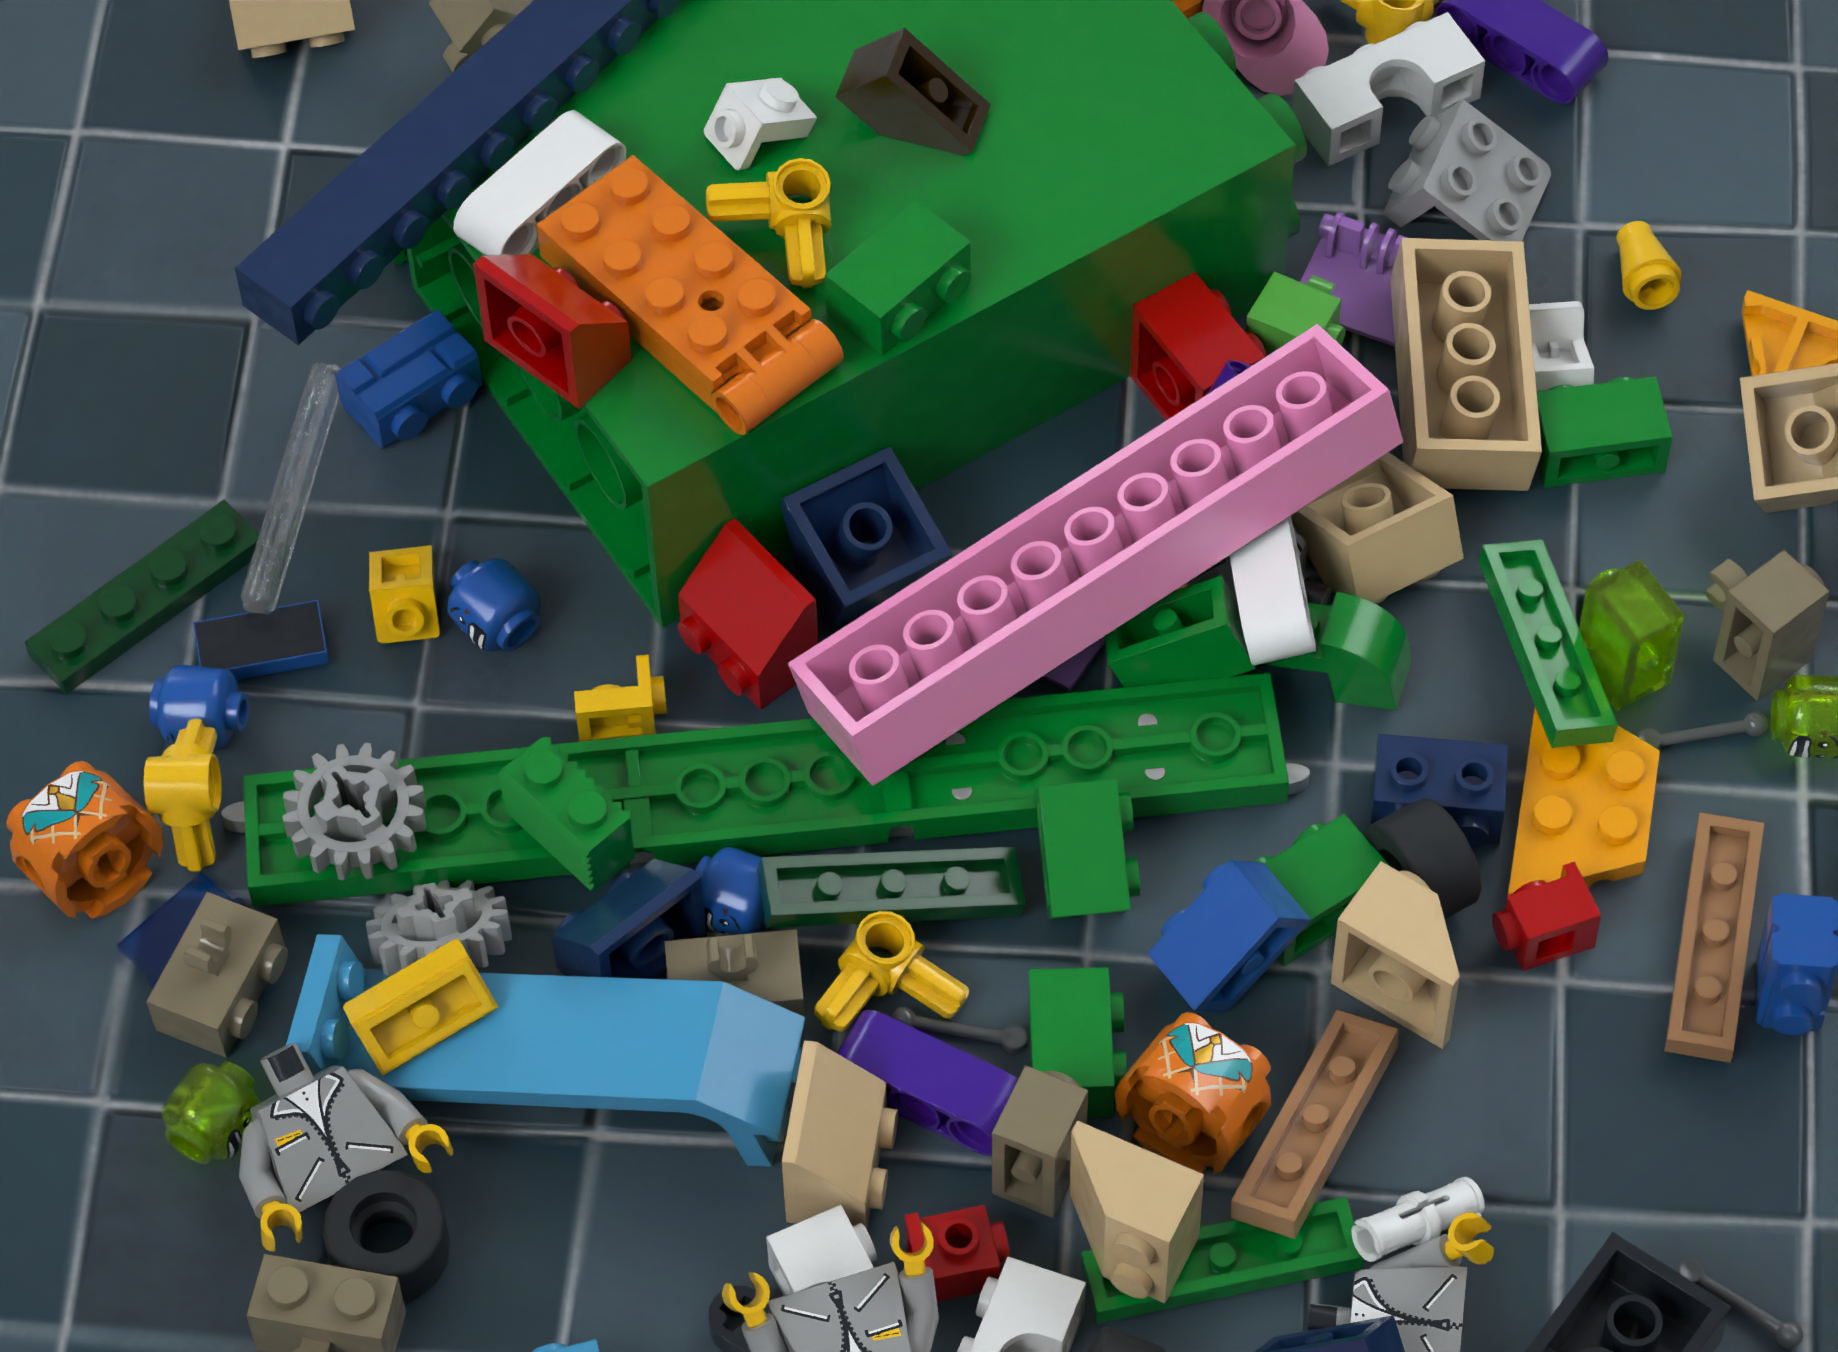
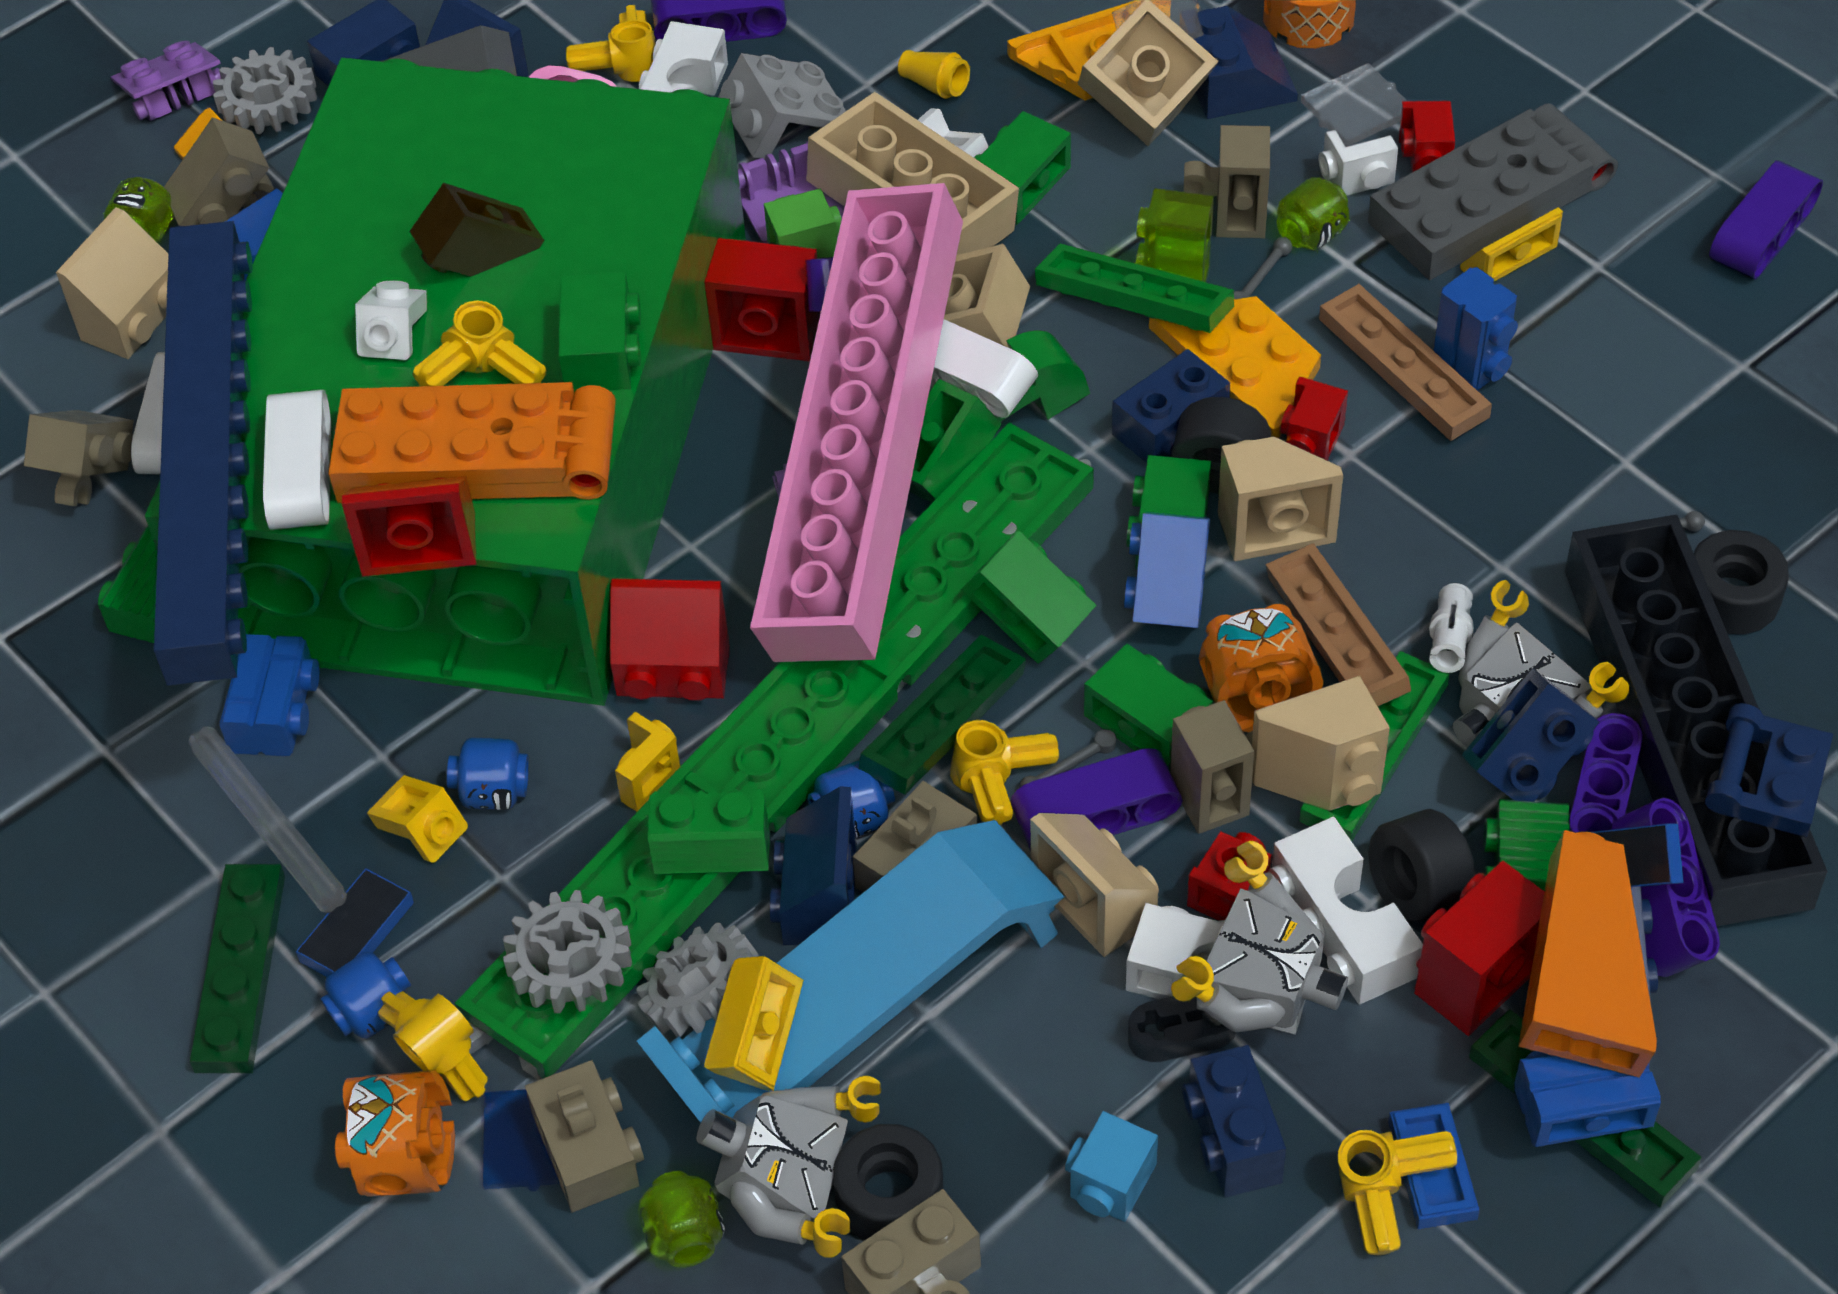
camera: 45 degrees left, 5 degrees down
dark blue slope [780,446,952,631] -> none

